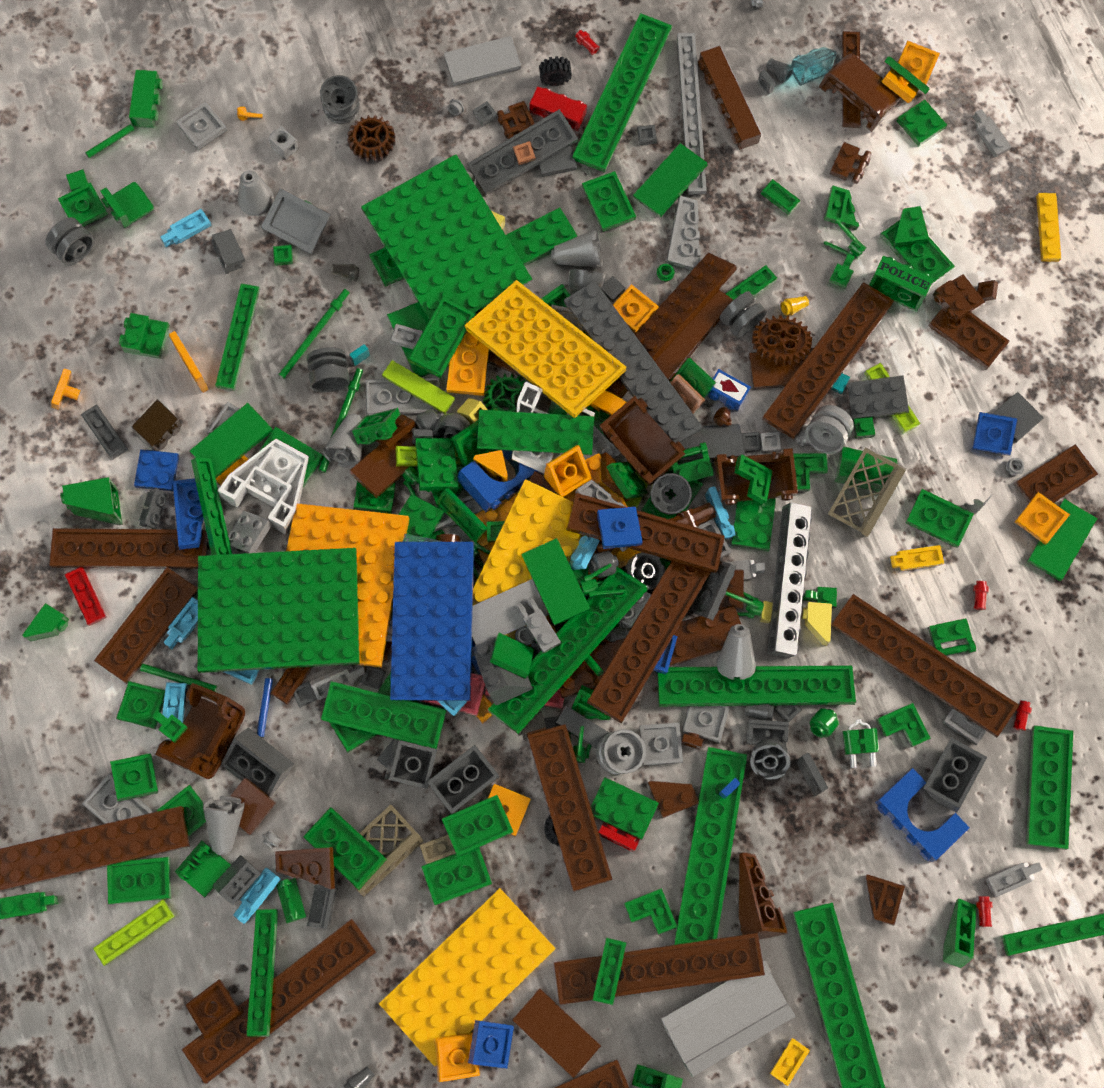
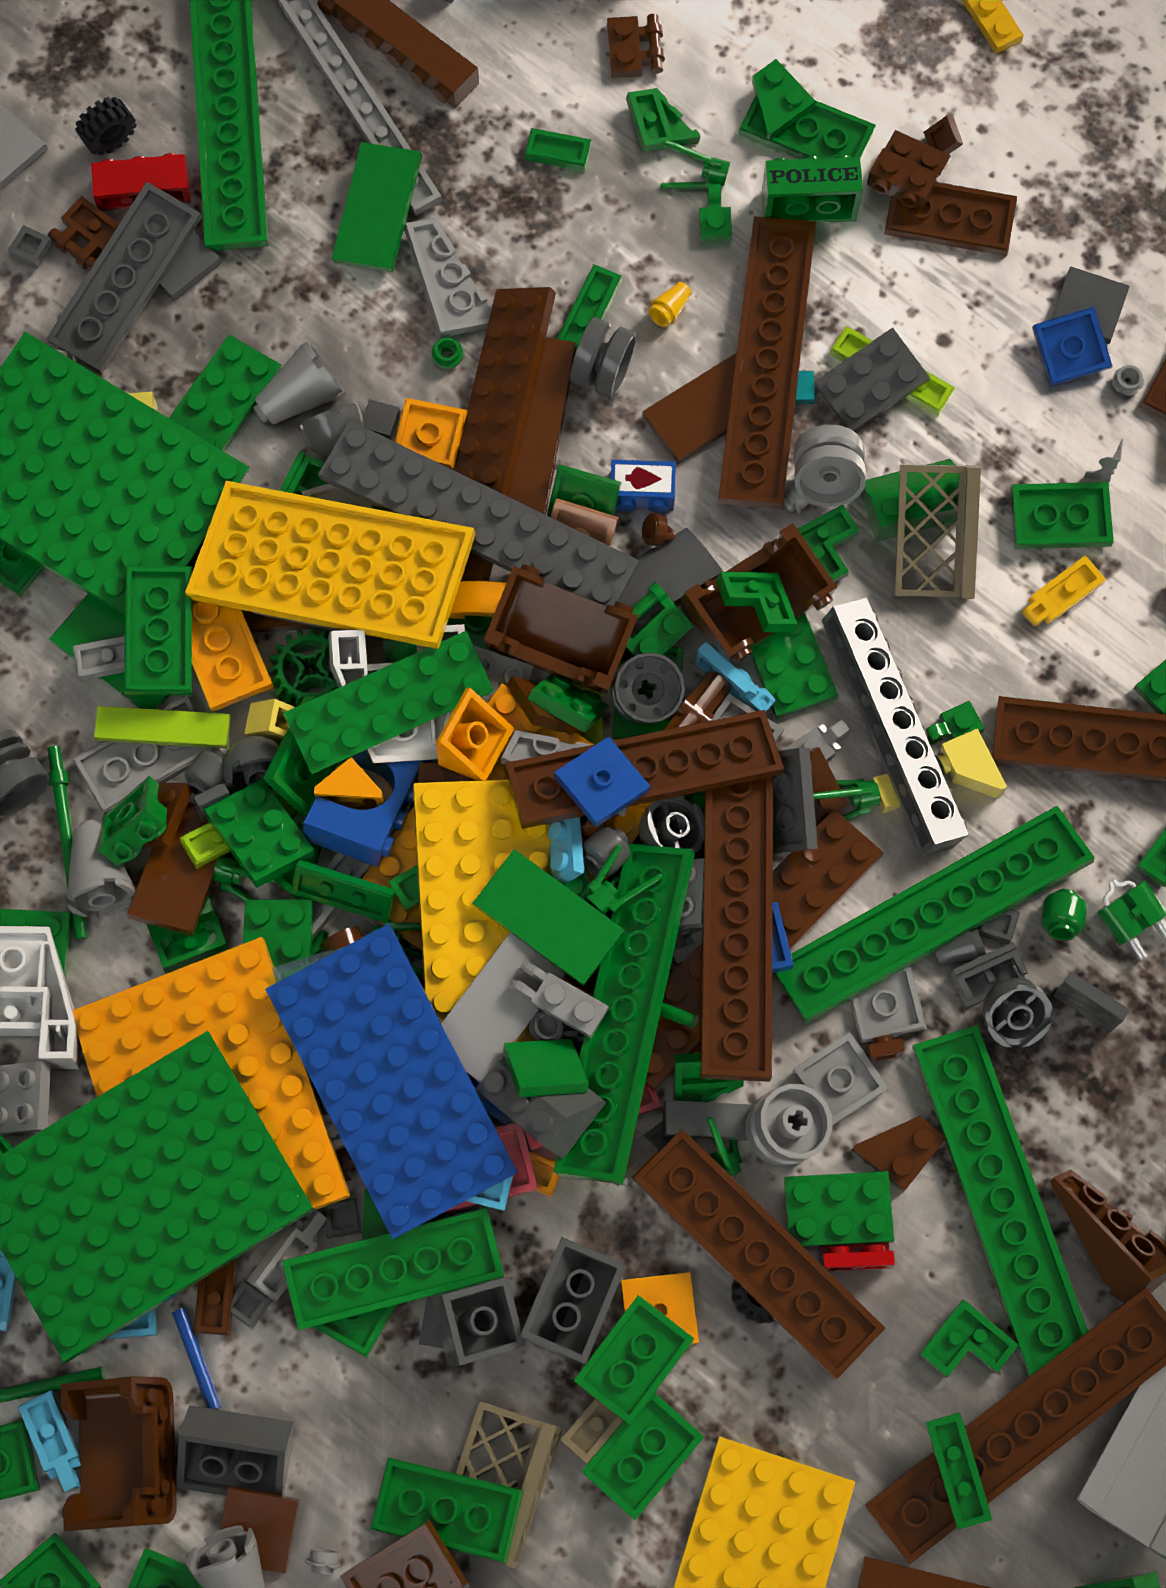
camera: 25 degrees left, 0 degrees up
green plate [152,710,188,743] -> none
teal tile [349,344,370,366] -> none
nougat tile [513,141,536,165] -> none
red animal [575,30,600,55] -> none
green plate [582,171,636,232] -> none
dark grey tile [637,125,657,145] -> none
light grey cone [717,624,756,680] -> none
blue tile [719,778,740,799] -> none
dark grey tile [741,432,762,453] -> none
reddish brown gear [751,315,812,366] -> none
light grey plate [760,432,781,453] -> none
green plate [853,417,876,439] -> none

